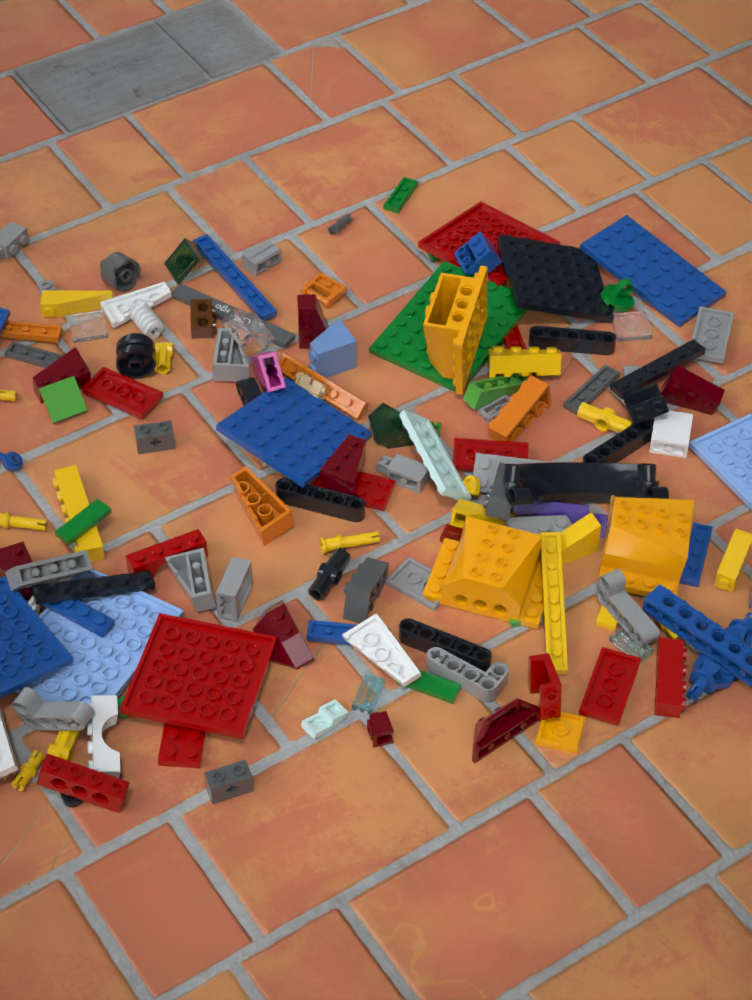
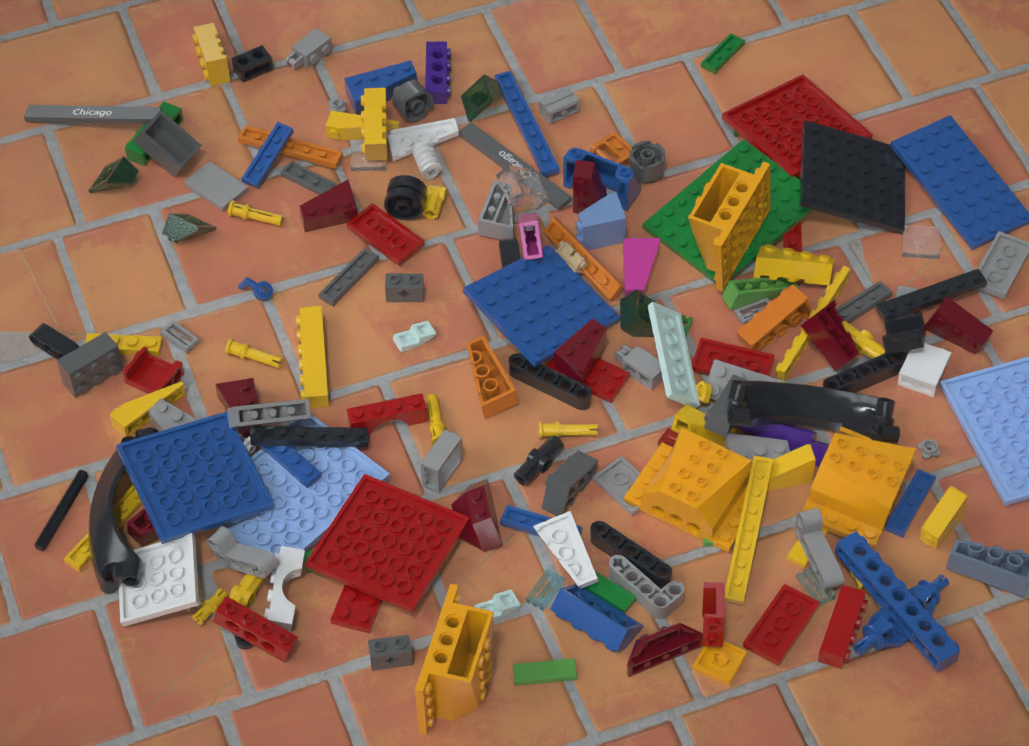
camera: 15 degrees right, 5 degrees up
bright green tile [39,376,87,423] -> none
green tile [55,499,112,545] -> none
light grey wedge [165,548,217,612] -> none
reddish brown brick [190,299,216,339] -> none
dark grey piece [328,213,353,235] -> none
dark red window [367,711,394,748] -> none
blue slope [454,232,502,275] -> none
black beam [528,326,617,355] -> none
green tile [601,278,635,313] -> none
none -> dark grey tile [318,248,379,307]
none -> blue wedge [344,60,417,115]
none -> yellow wedge [361,88,387,160]
none -> light aqua slope [392,321,437,352]
none -> light orange wedge [415,583,494,735]
none -> dark purple brick [425,41,451,104]
none -> yellow pin [426,394,447,446]
none -> bright green tile [512,658,577,686]
none -> blue slope [550,585,644,652]
none -> blue windscreen [563,148,641,212]
none -> dark pink slope [623,238,660,302]
none -> dark grey brick [629,141,666,184]
none -> yellow plate [775,266,850,381]
none -> dark red wedge [800,300,859,371]
none -> light grey plate [918,439,941,459]

